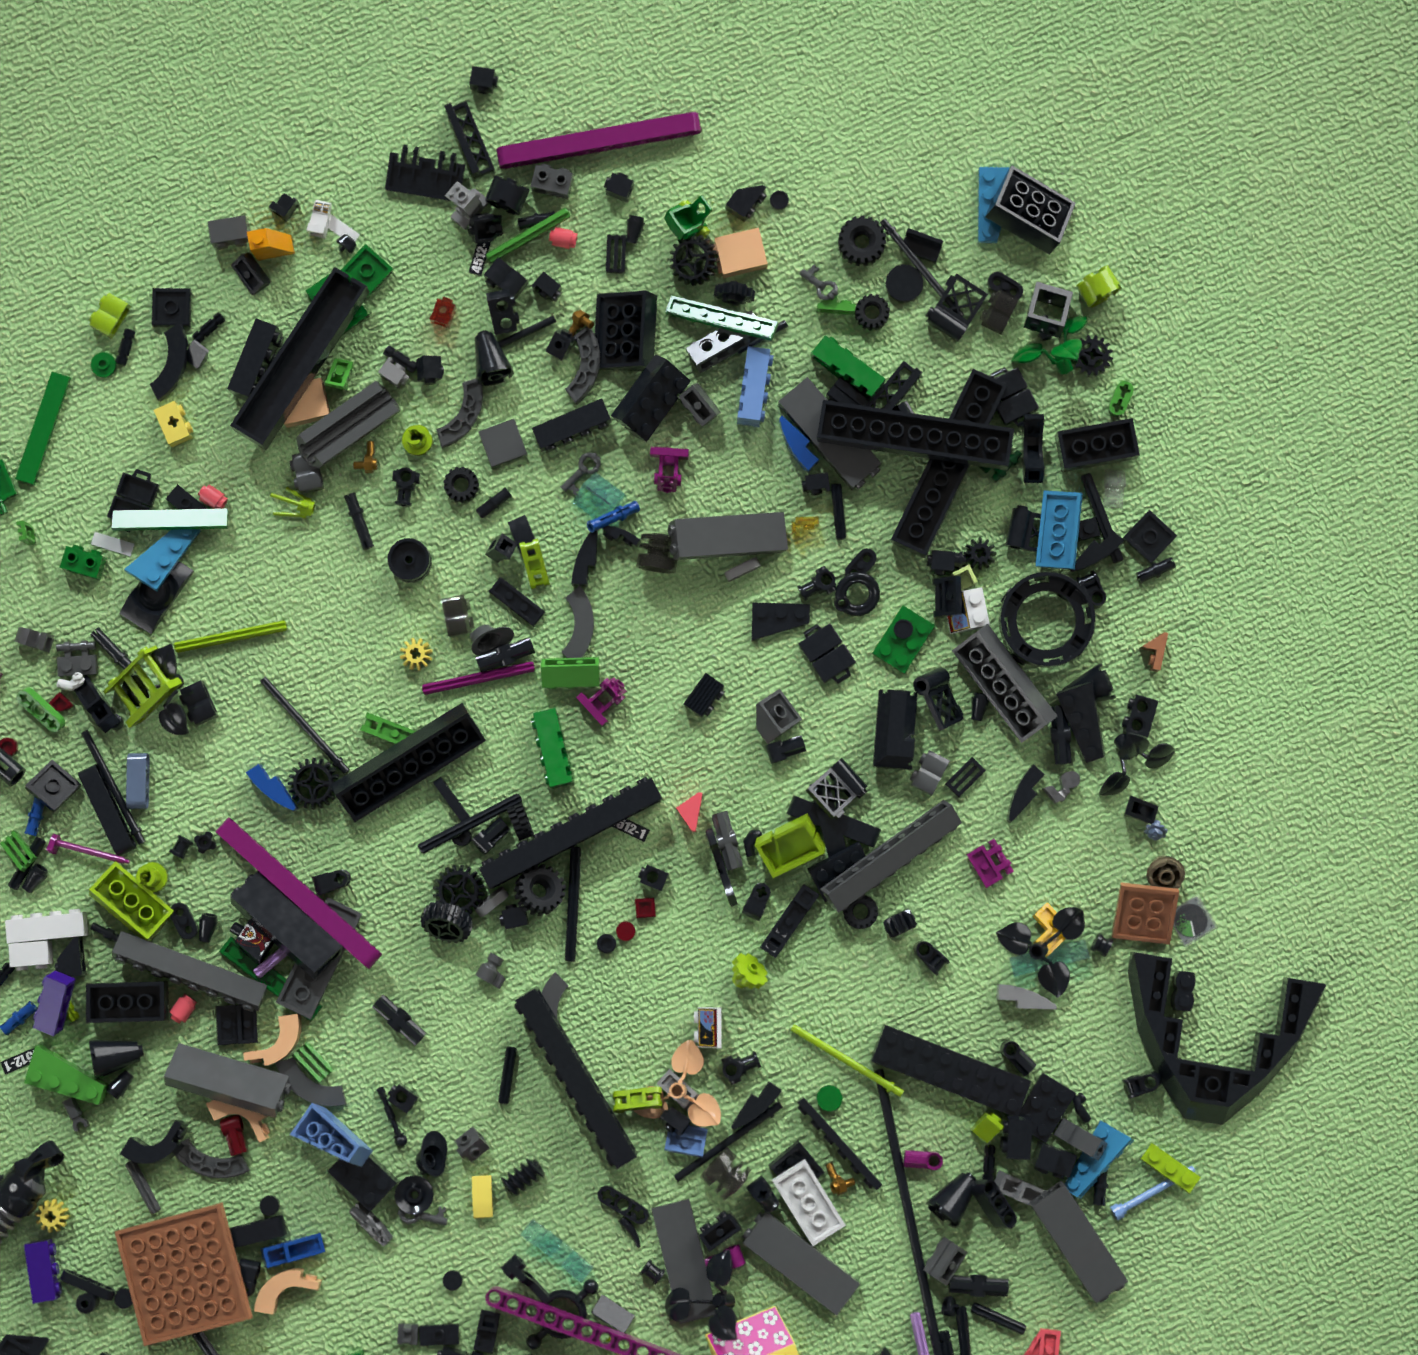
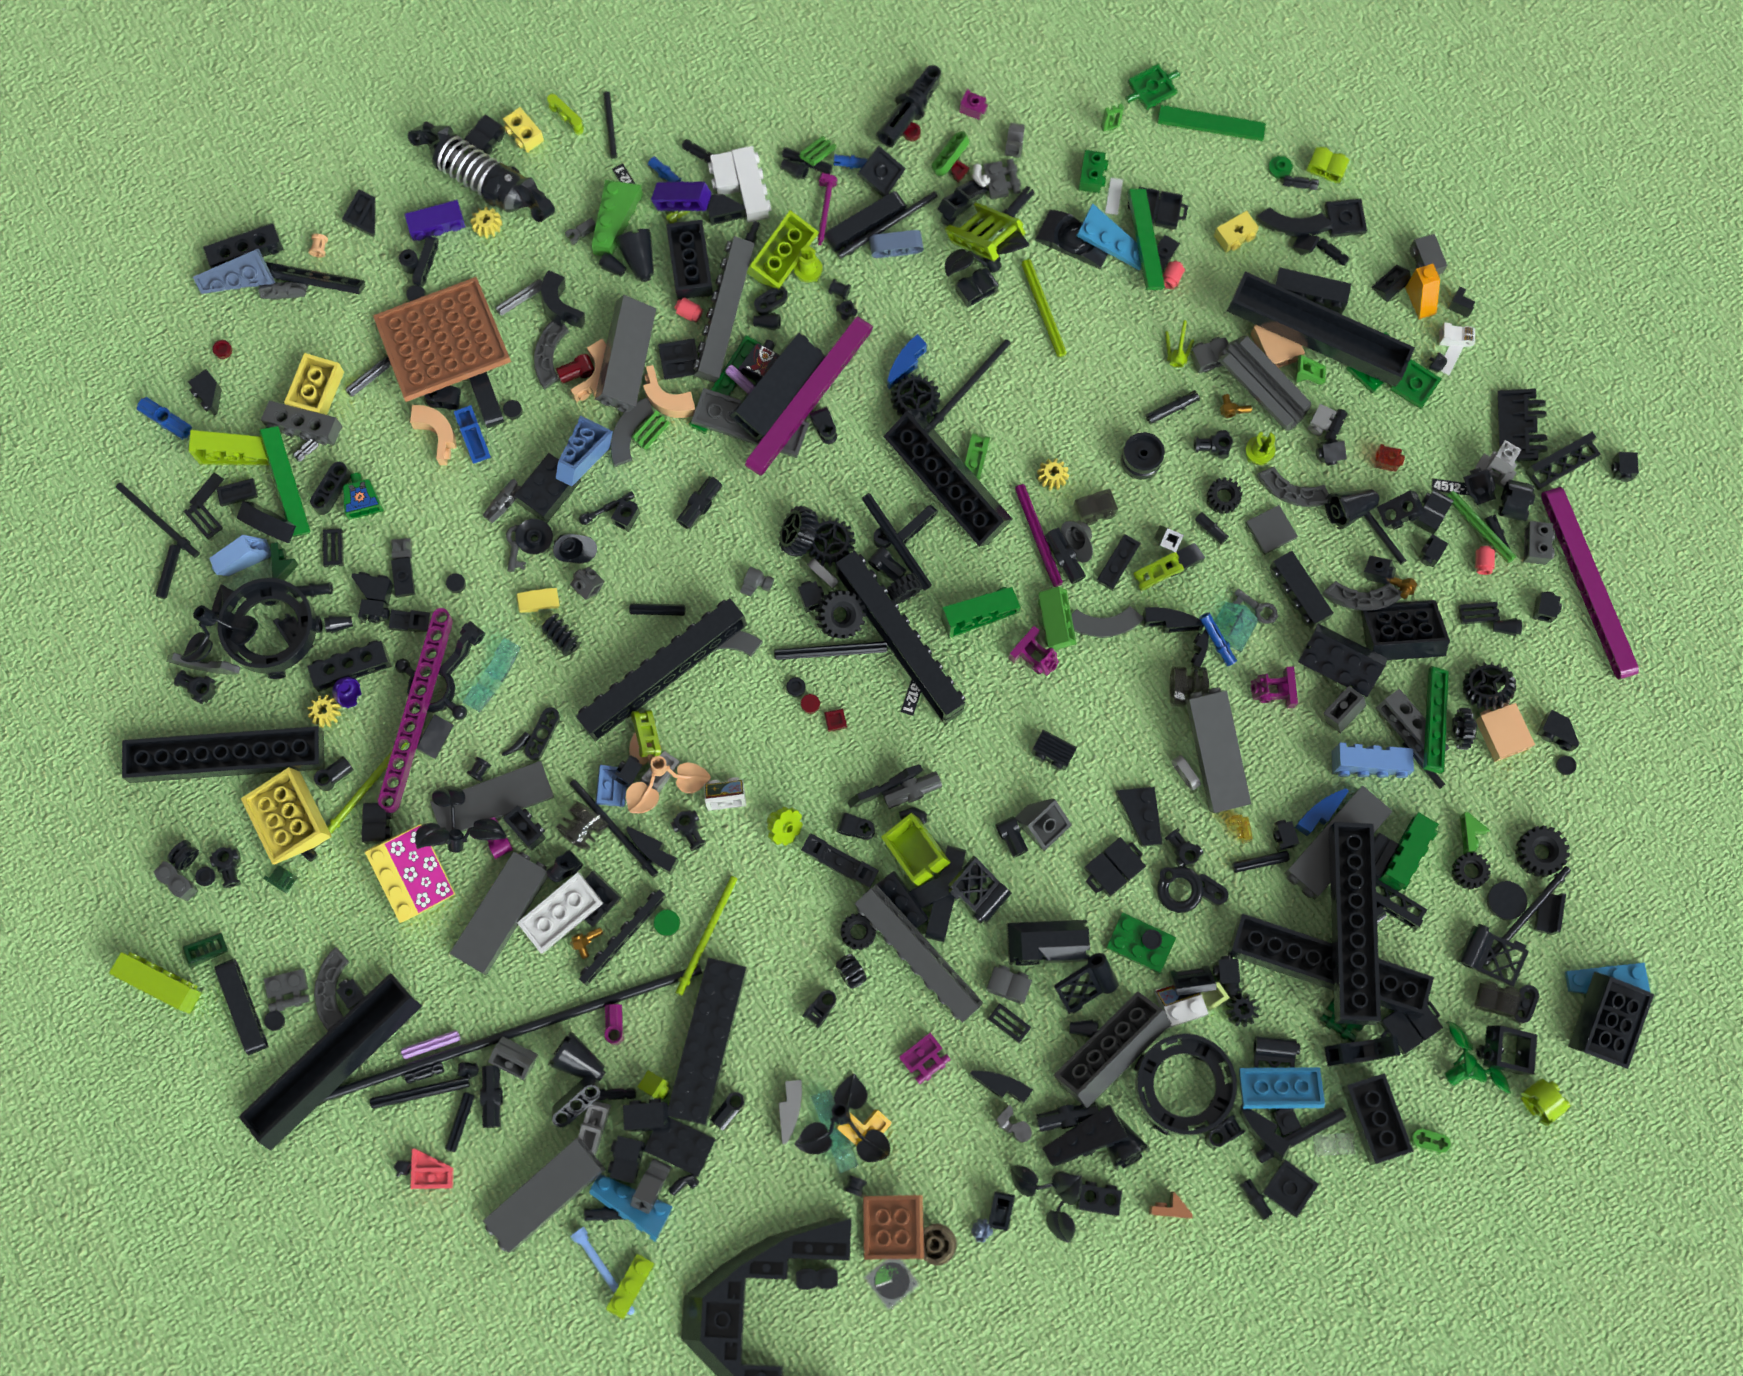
camera: 80 degrees right, 10 degrees down
black brick [638,865,669,891] -> none
green piece [664,195,712,240] -> none
coral slope [676,792,703,832] -> none
dark grey piece [800,265,838,300] -> none
black gear [1071,335,1113,377] -> none
black piece [1122,1071,1162,1099] -> none

